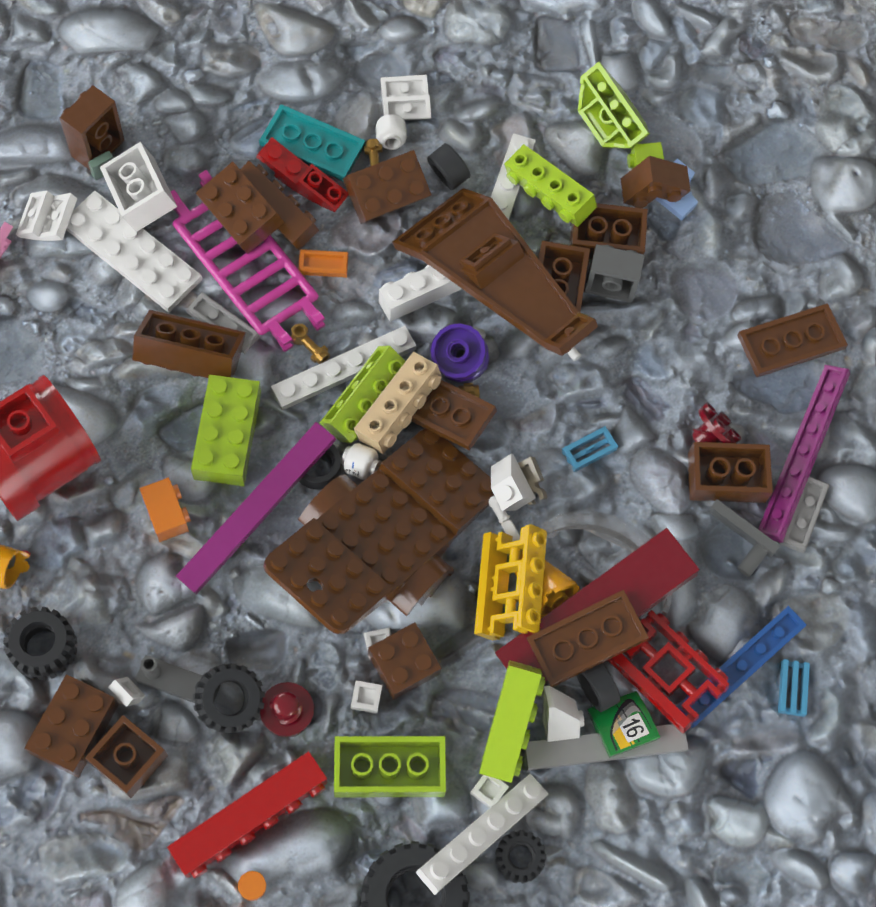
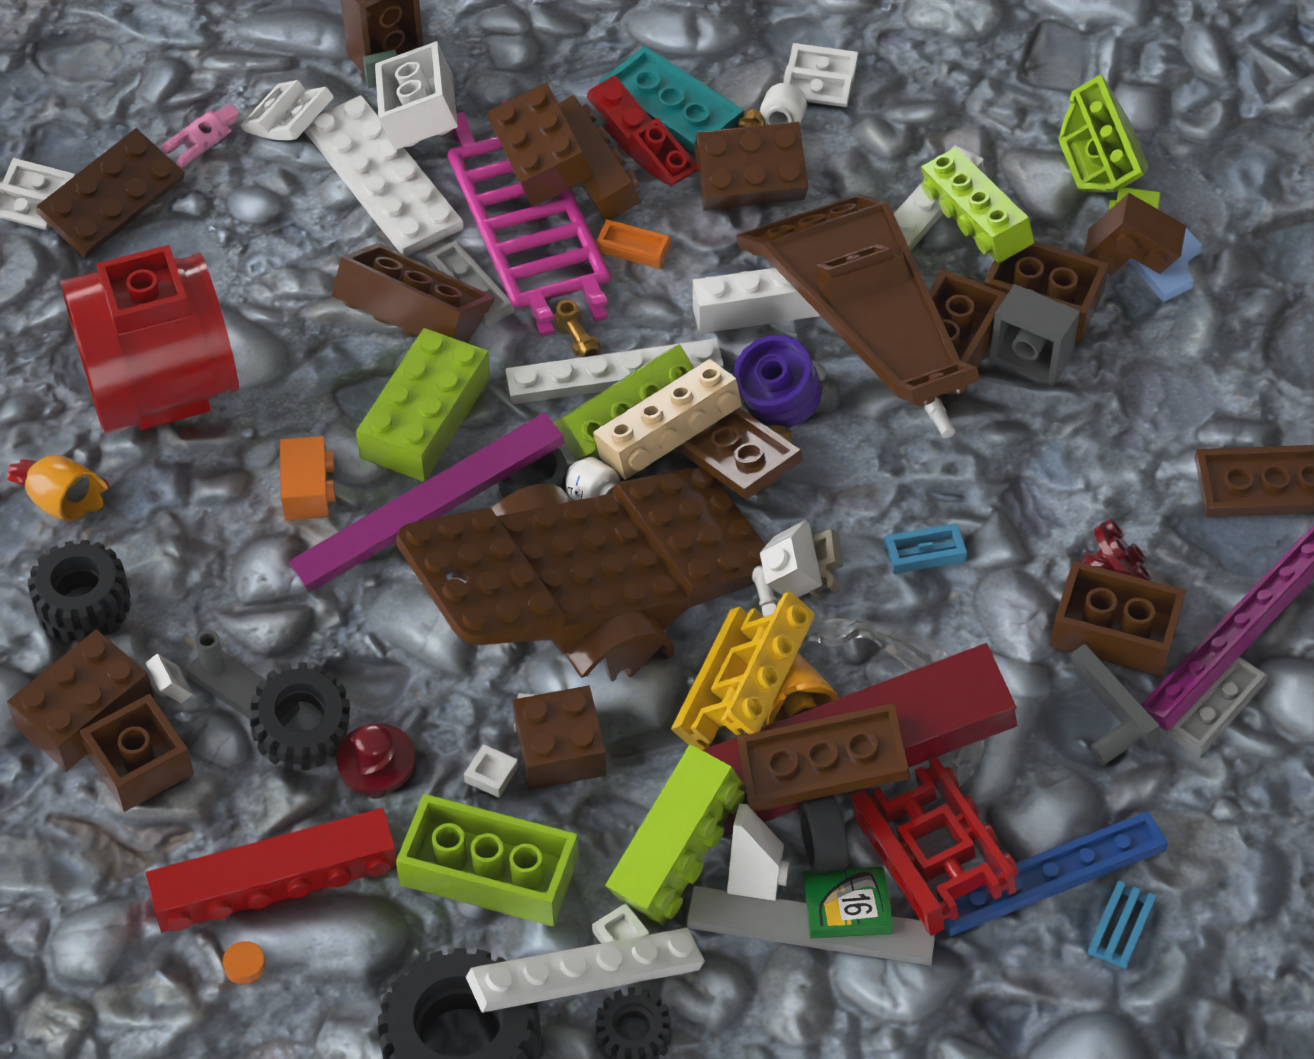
camera: 25 degrees right, 15 degrees down
black tyre [427,143,471,190] -> none

